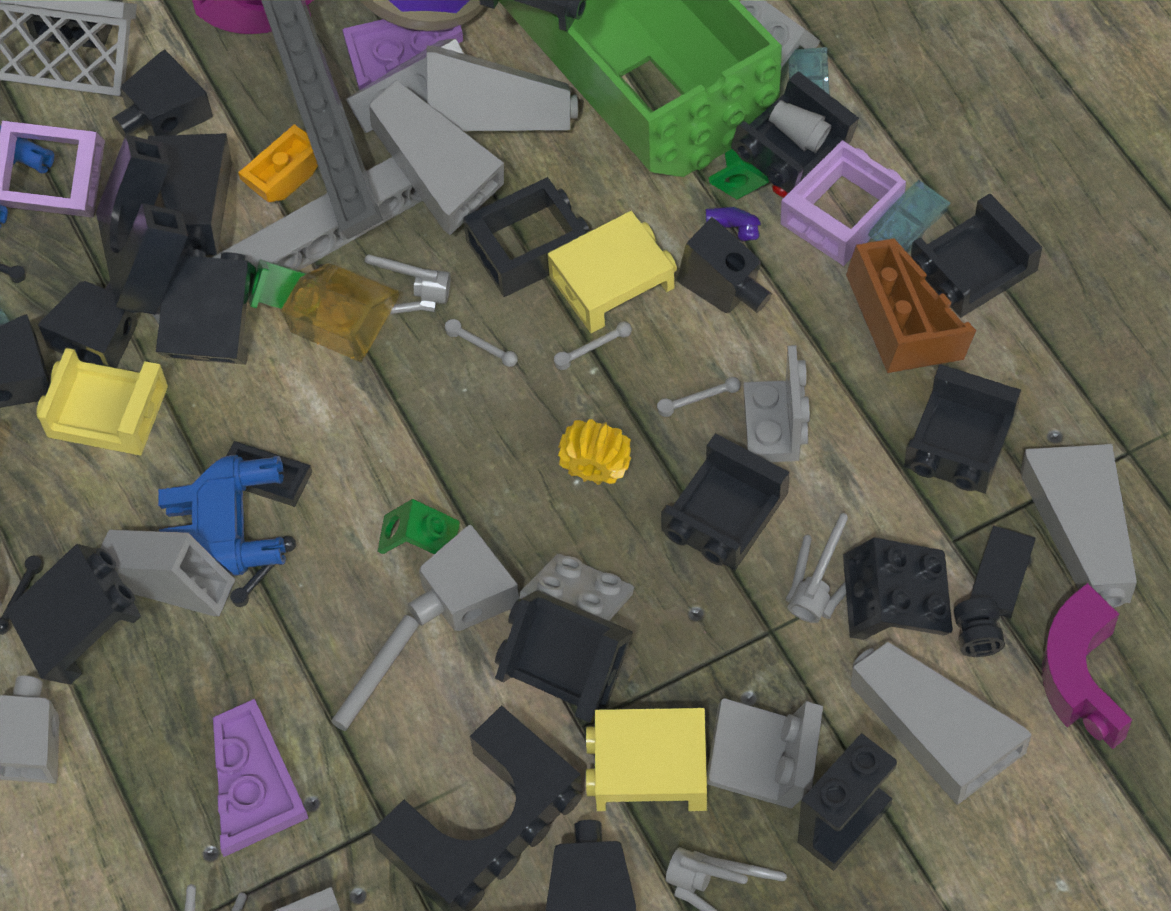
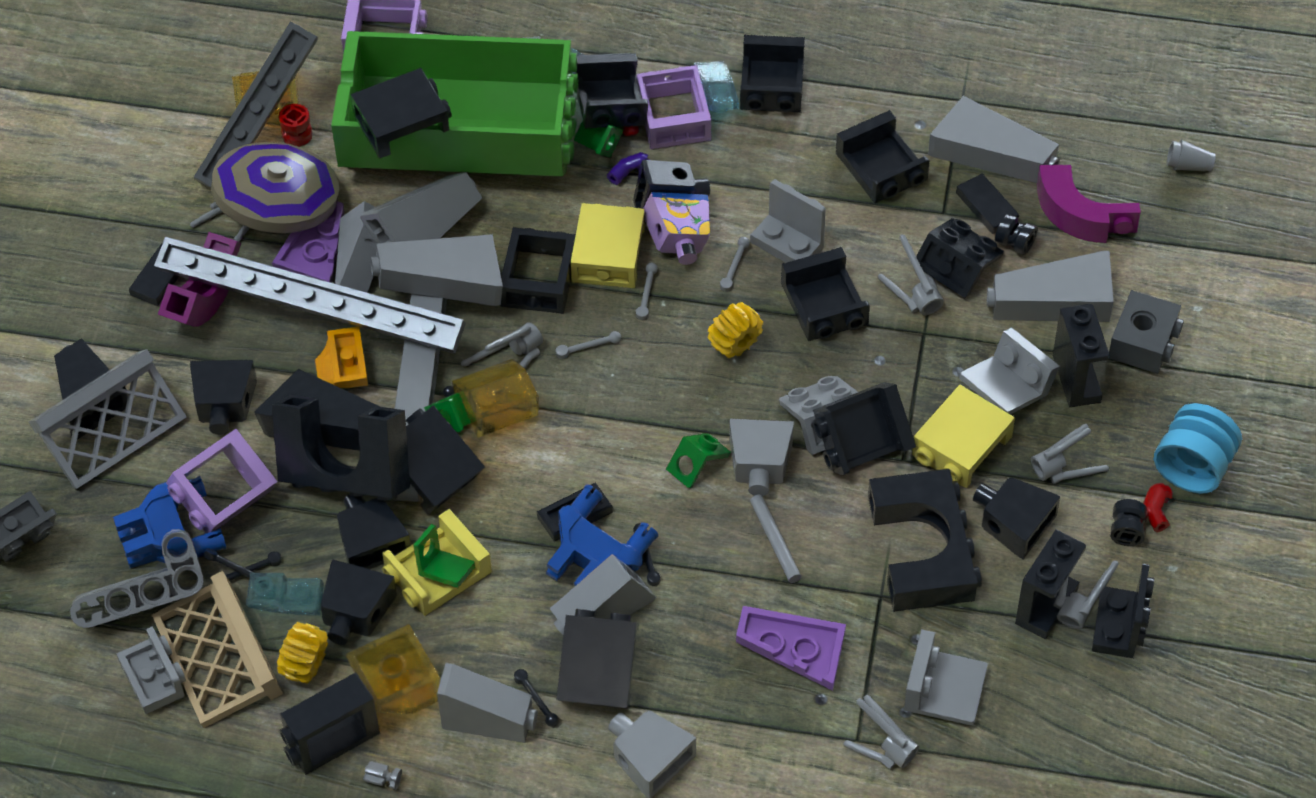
camera: 55 degrees left, 5 degrees down
light grey cone [769,100,831,153] -> none
dark orange wedge [846,238,976,373] -> none
none -> green bracket [413,524,475,588]
none -> lavender torso [643,192,710,265]
none -> dark grey brick [1109,290,1184,374]

